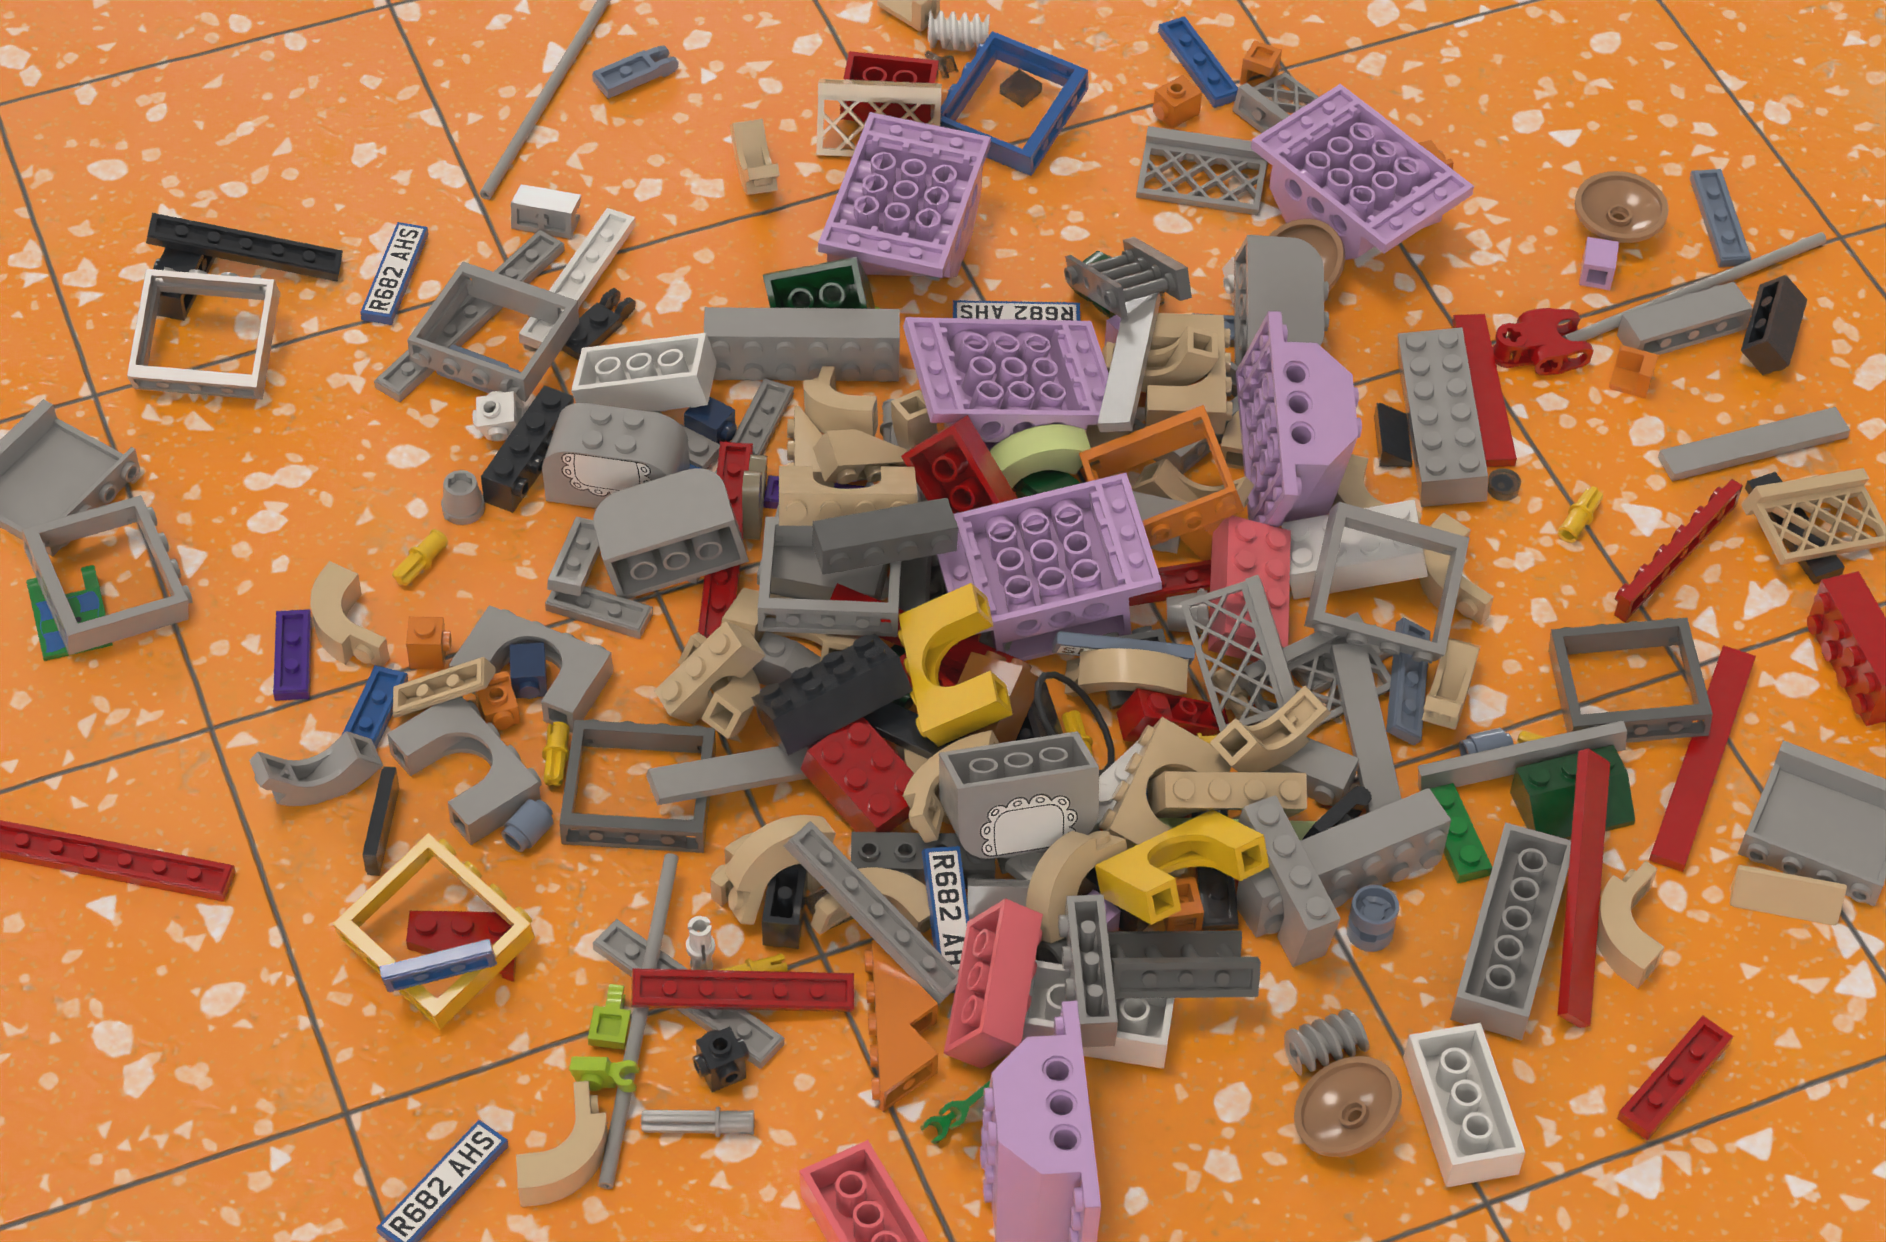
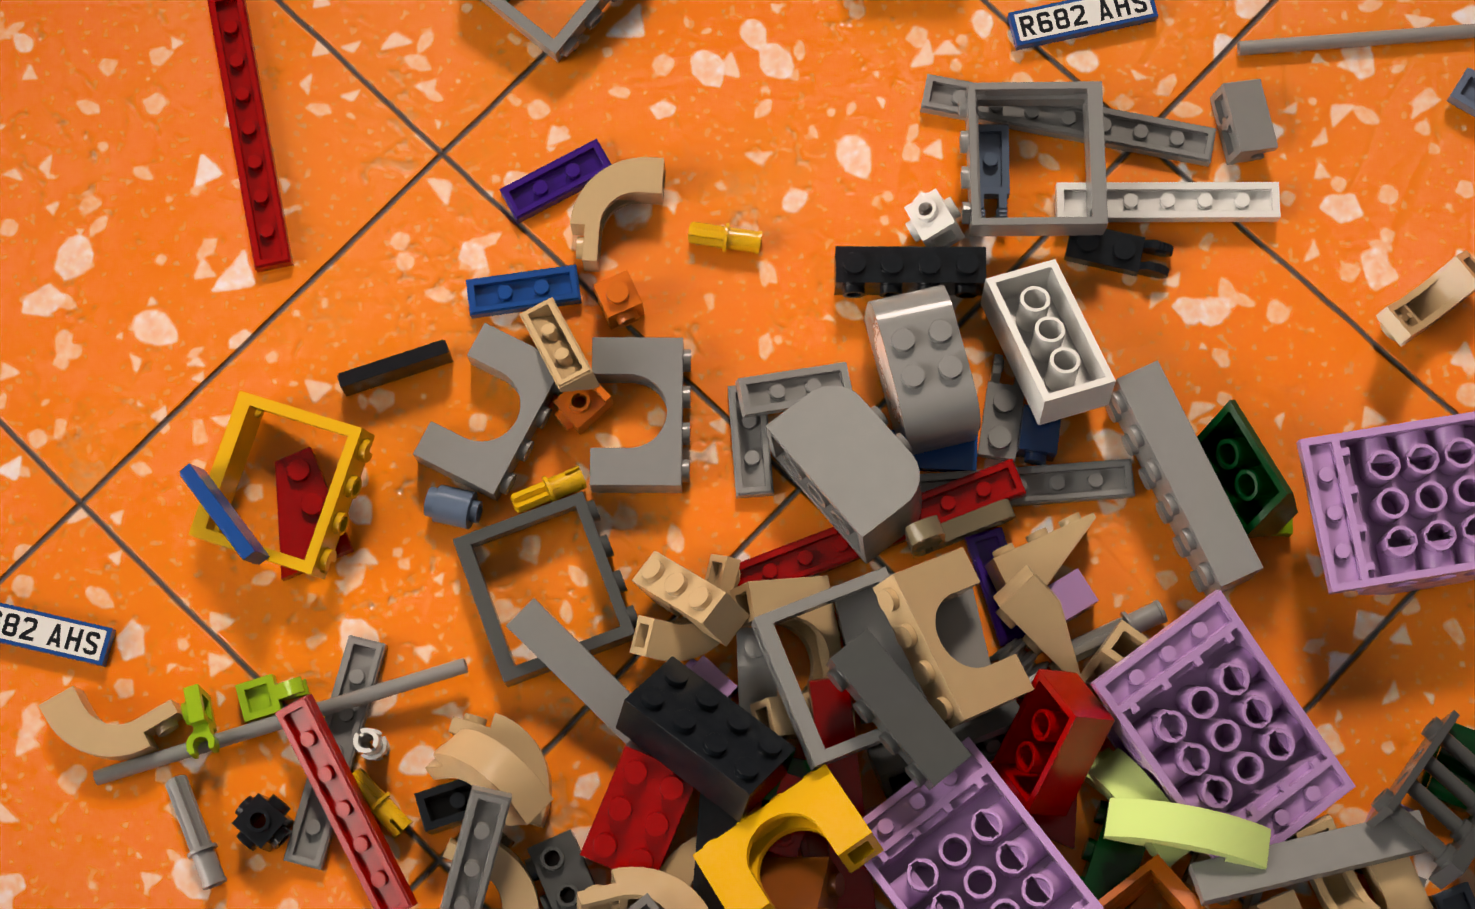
camera: 70 degrees right, 25 degrees up
light grey arch [249,731,383,806] -> none
light grey piece [441,470,485,525] -> none
dark blue brick [509,643,547,699] -> none
tan arch [803,366,878,437] -> none
tile [953,300,1080,321] -> none
none -> yellowish green slope [1103,798,1271,870]

